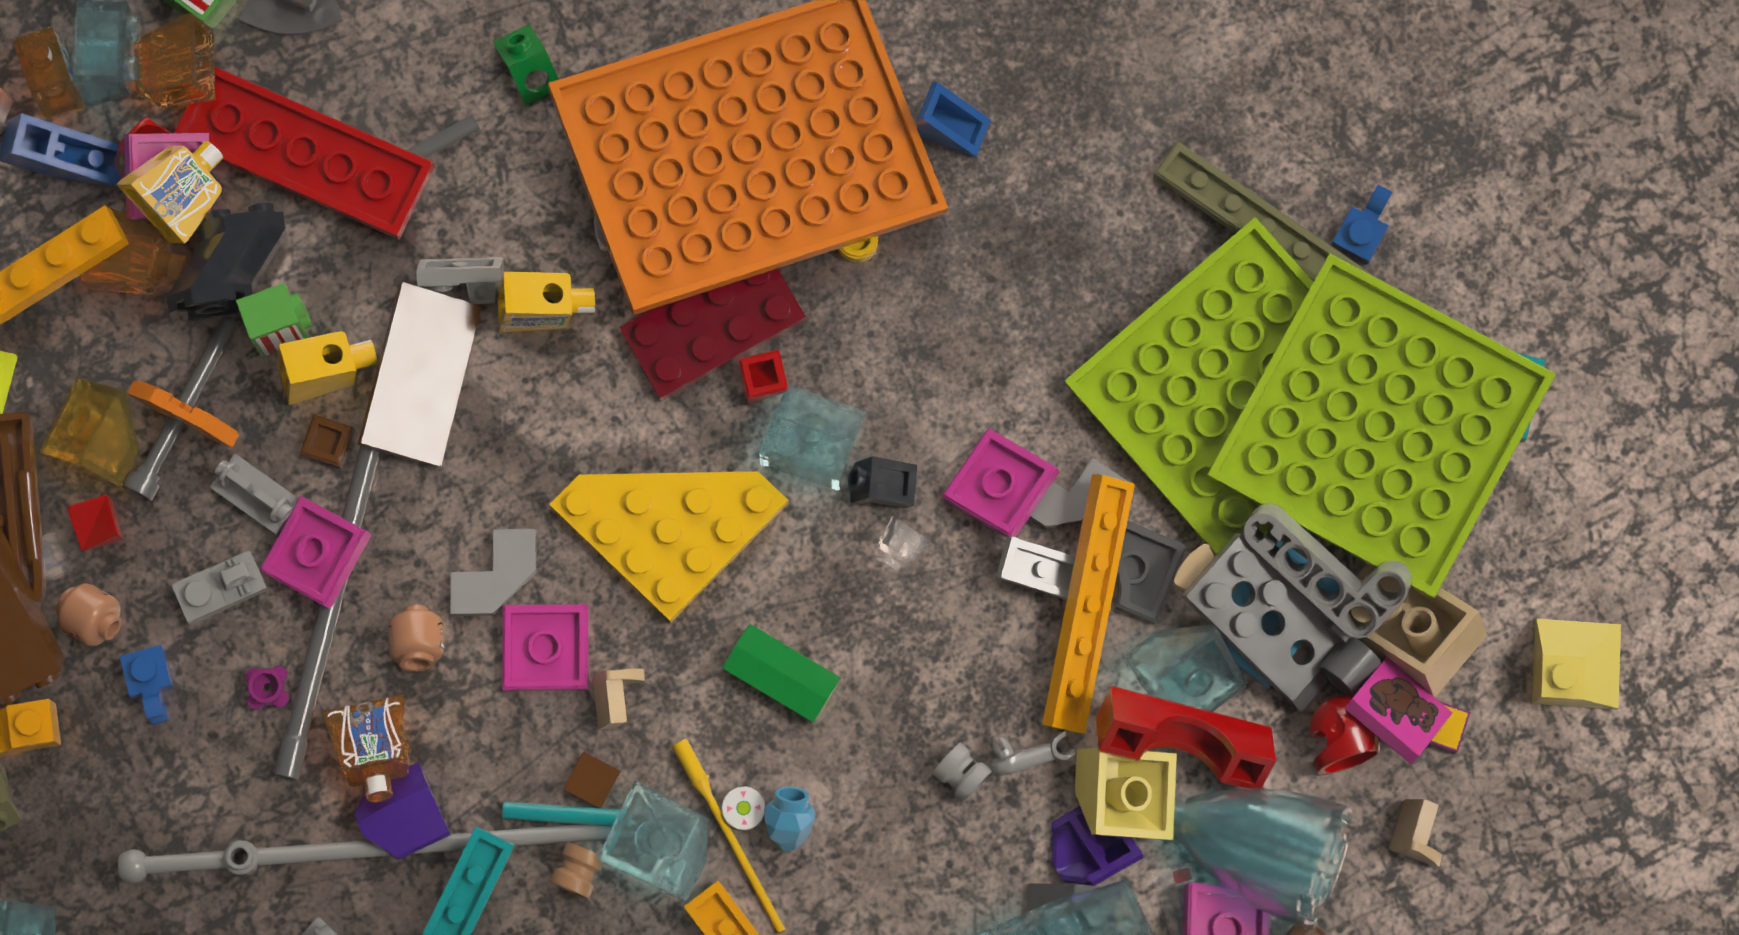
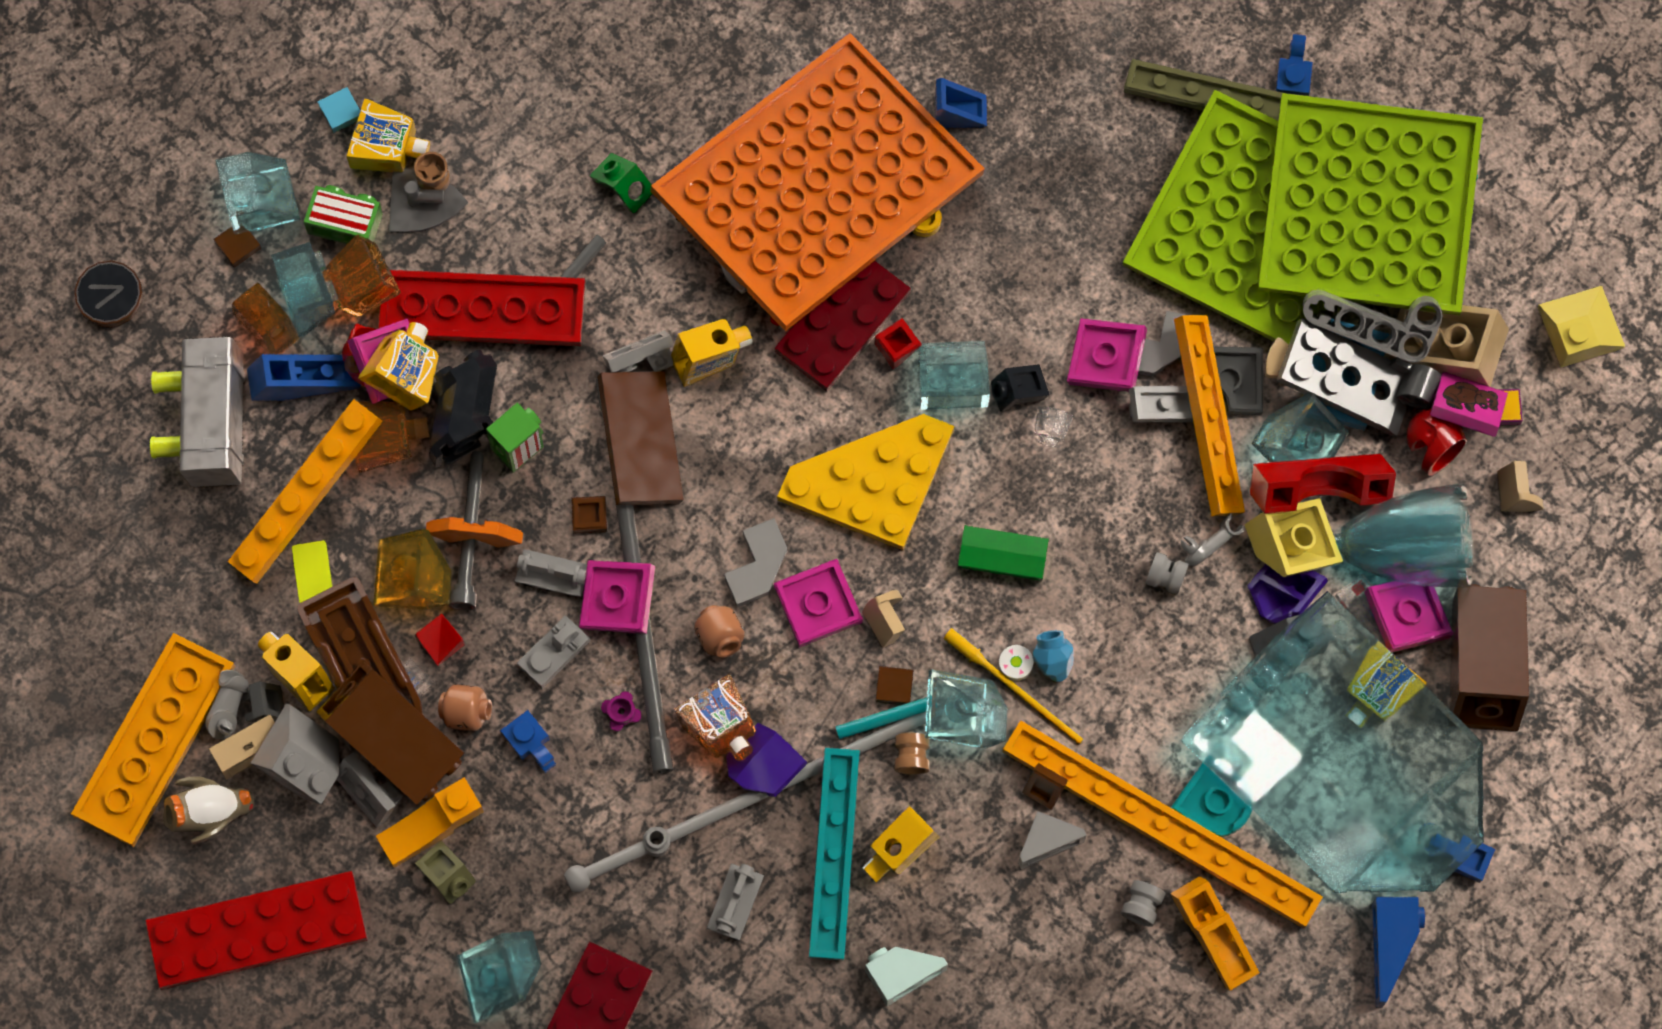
camera: 20 degrees left, 5 degrees down
yellow torso [277,331,377,405] -> none

